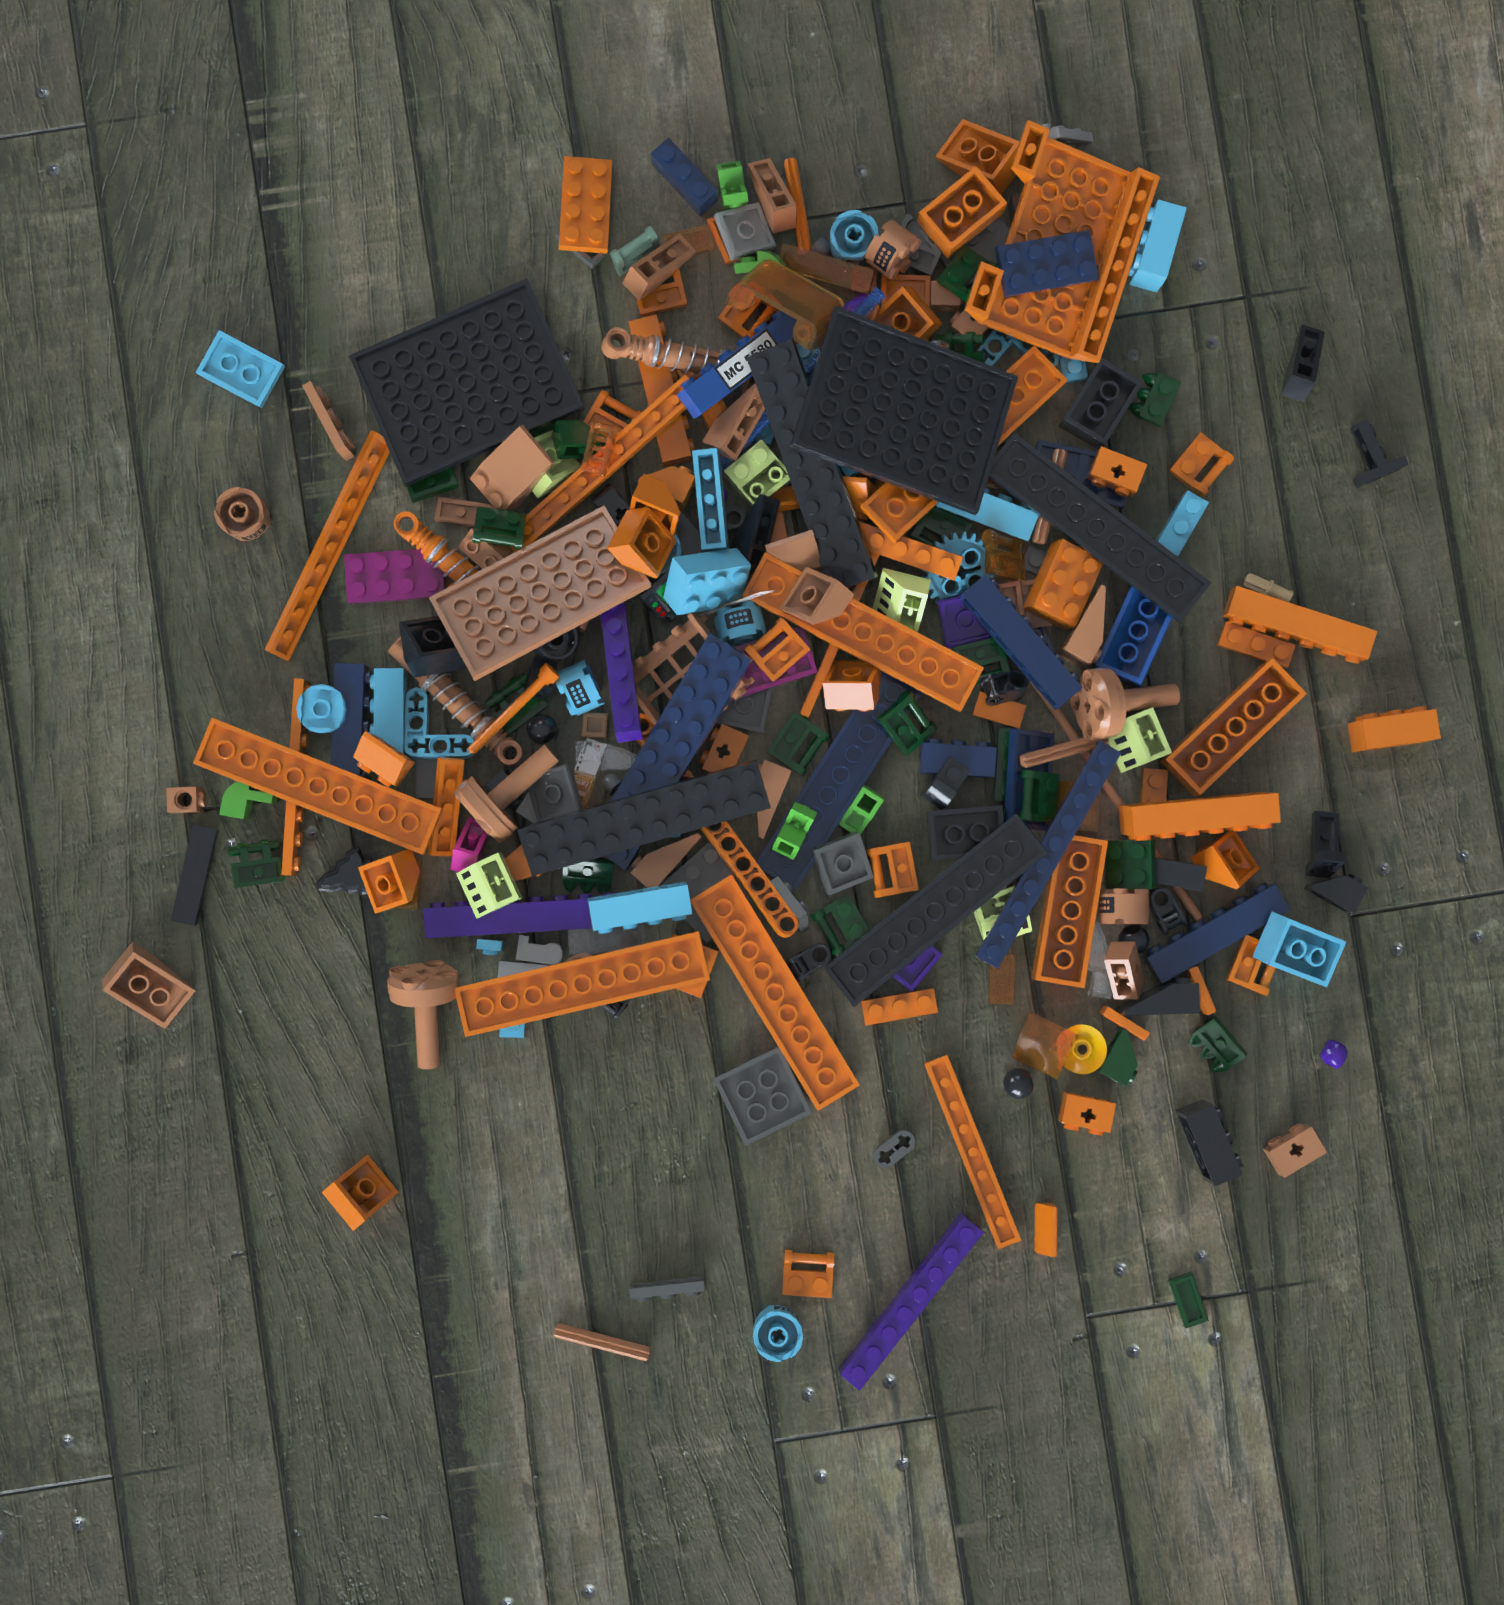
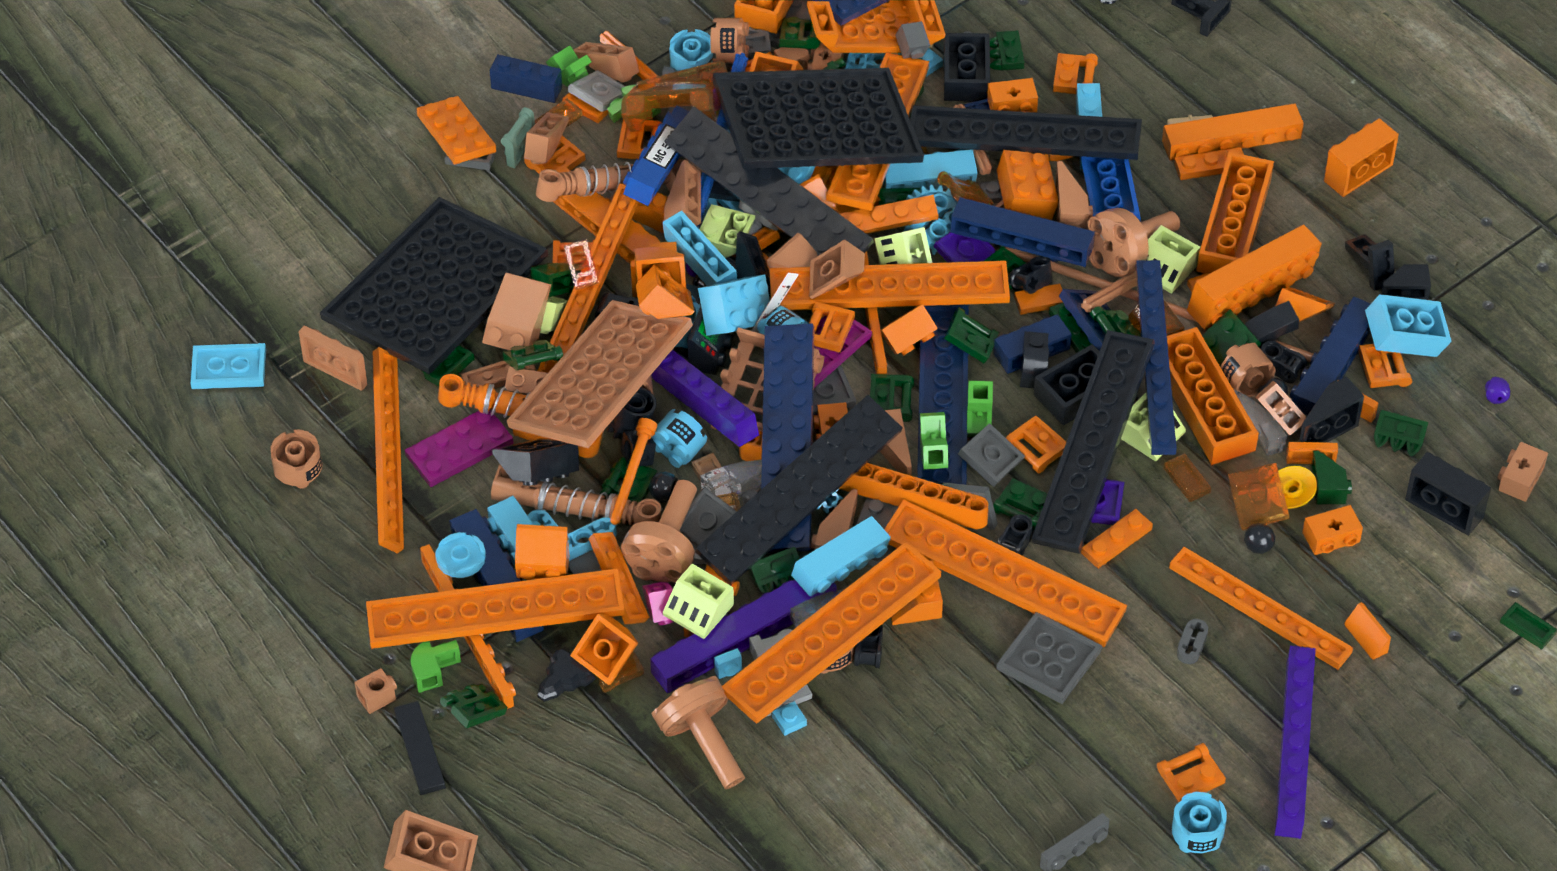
camera: 30 degrees left, 35 degrees down
none -> dark grey brick [895,21,930,59]

